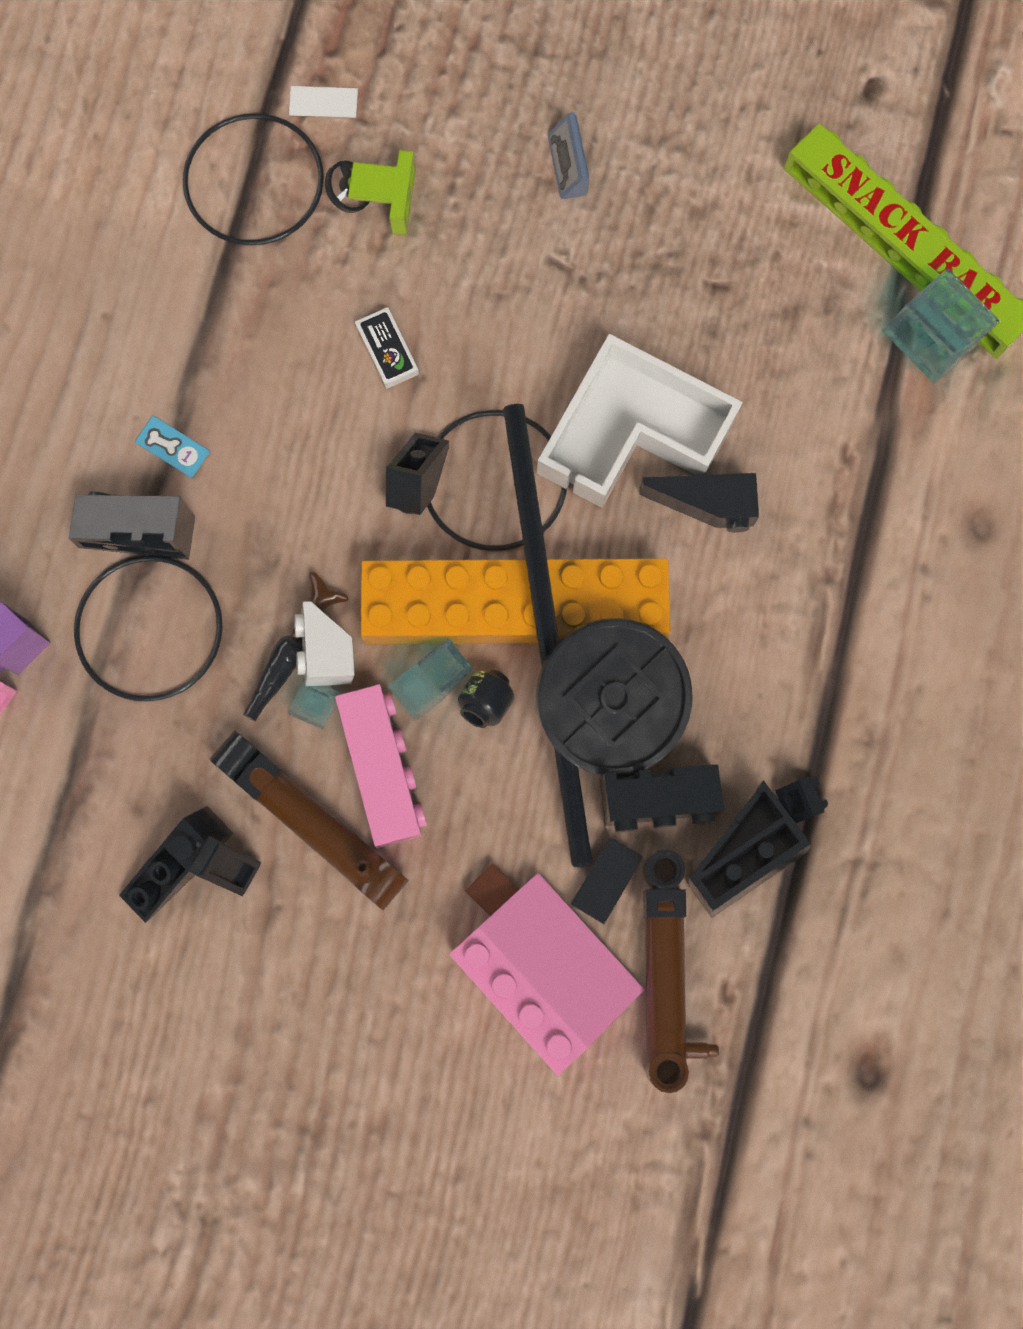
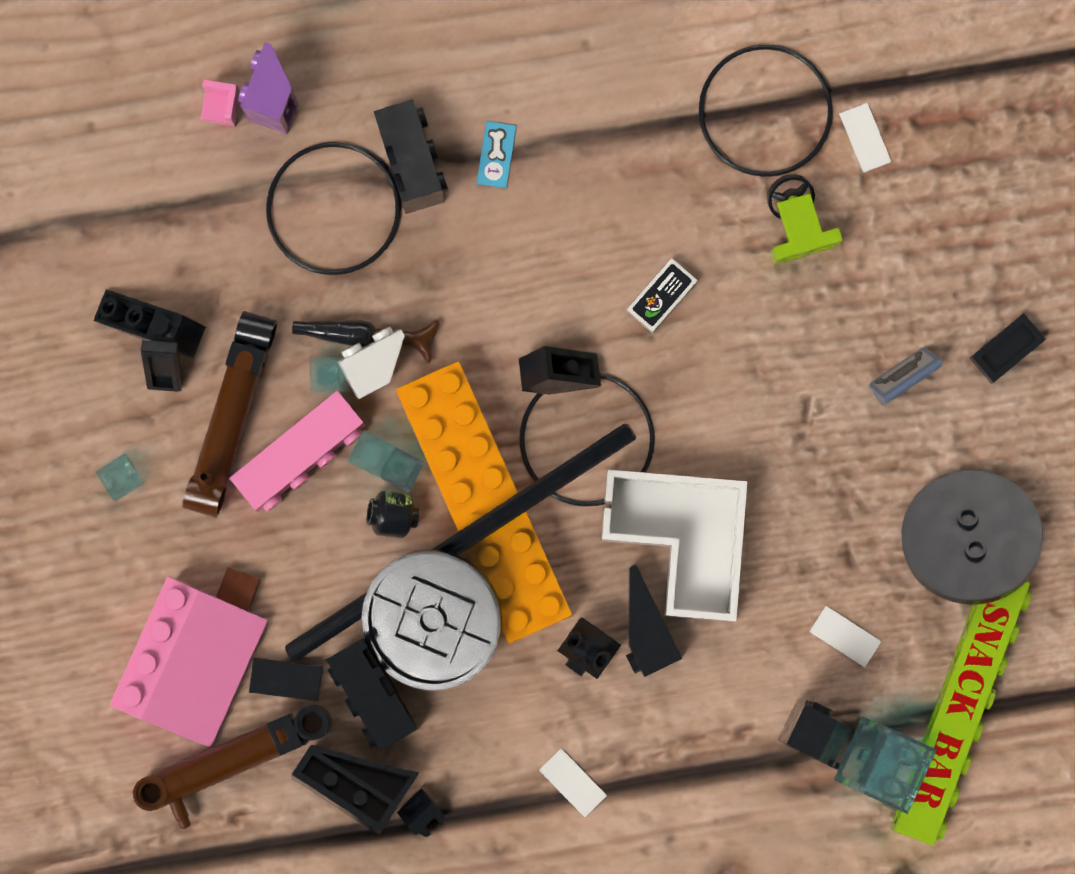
camera: 70 degrees right, 5 degrees up
none -> clear light blue tile [96,453,145,502]
none -> white sticker [539,749,607,817]
none -> black brick [557,617,621,679]
none -> black wedge [777,700,857,771]
none -> white sticker [809,606,881,667]
none -> black plate [901,470,1043,605]
none -> black tile [969,313,1046,384]

